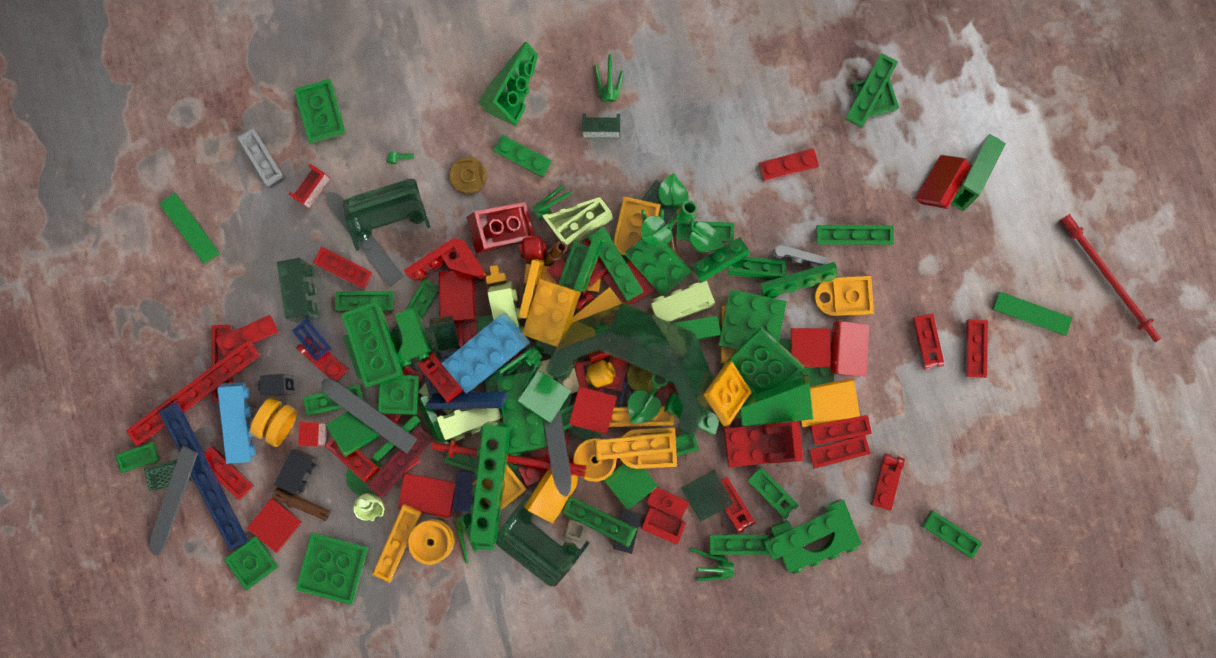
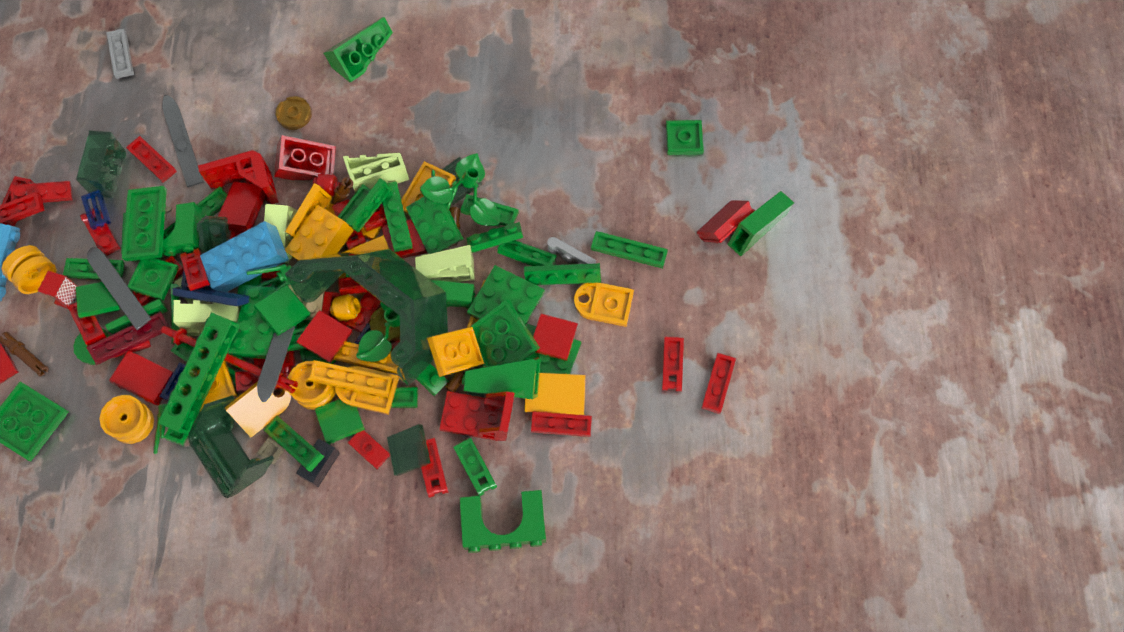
camera: 15 degrees right, 15 degrees down
green tile [160,193,221,264] -> none
black brick [258,374,295,396] -> none
black brick [274,449,317,495] -> none
red panel [288,163,331,209] -> none
green plate [294,79,347,144] -> none
green plate [335,291,394,311] -> none
clear green windscreen [343,179,431,251] -> none
yellowish green hair [353,493,385,521] -> none
light orange tile [372,504,422,583] -> none
green hand [387,152,414,164] -> none
light orange tile [485,265,507,285] -> none
green plate [493,134,552,178] -> none
green plant [532,185,573,220] -> none
clear green panel [582,113,620,138] -> none
green plant [594,54,624,102] -> none
red panel [641,507,686,545] -> none
green plant [690,547,734,581] -> none
green plate [710,534,769,555] -> none
red plate [759,148,819,182] -> none
green plate [764,508,844,560] -> none
red plate [808,435,871,469] -> none
piece [830,321,869,377] -> none
green plate [845,53,898,129] -> none
red plate [871,453,905,511] -> none
green tile [921,510,983,559] -> none
green tile [992,292,1073,336] -> none
red bar [1059,214,1161,343] -> none

